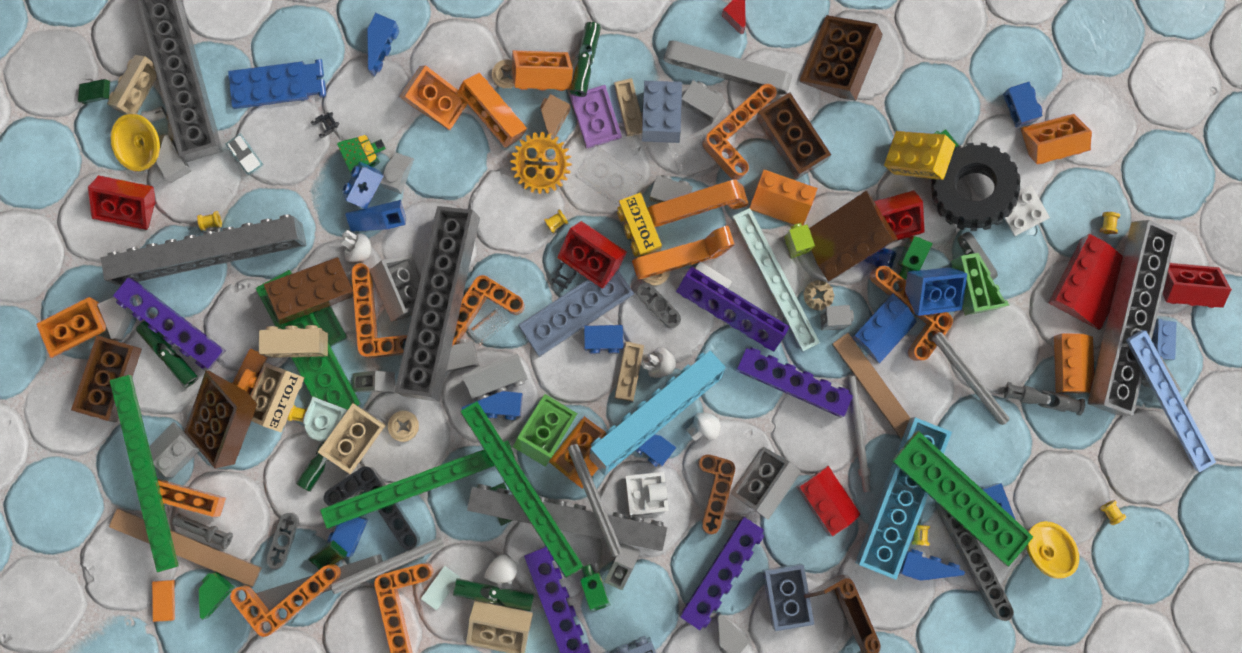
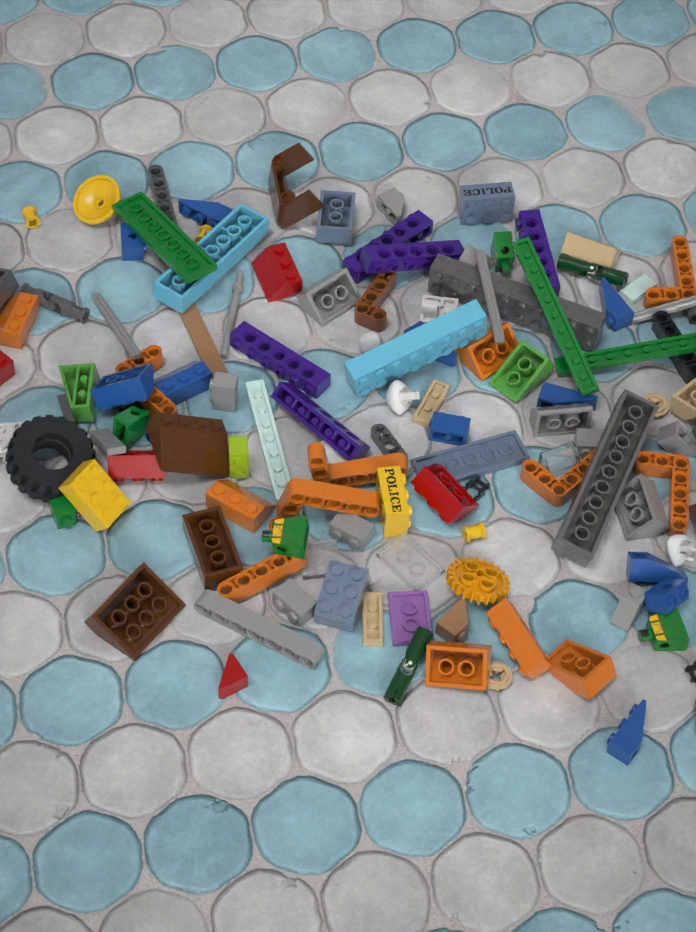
camera: 165 degrees left, 30 degrees down
white piece [484,554,517,588] -> none
tan gear [804,280,835,310] -> none
none -> light grey tile [89,428,126,456]
none -> green torso [262,516,310,559]
none -> dark purple brick [359,240,464,274]
none -> blue slope [599,277,634,332]

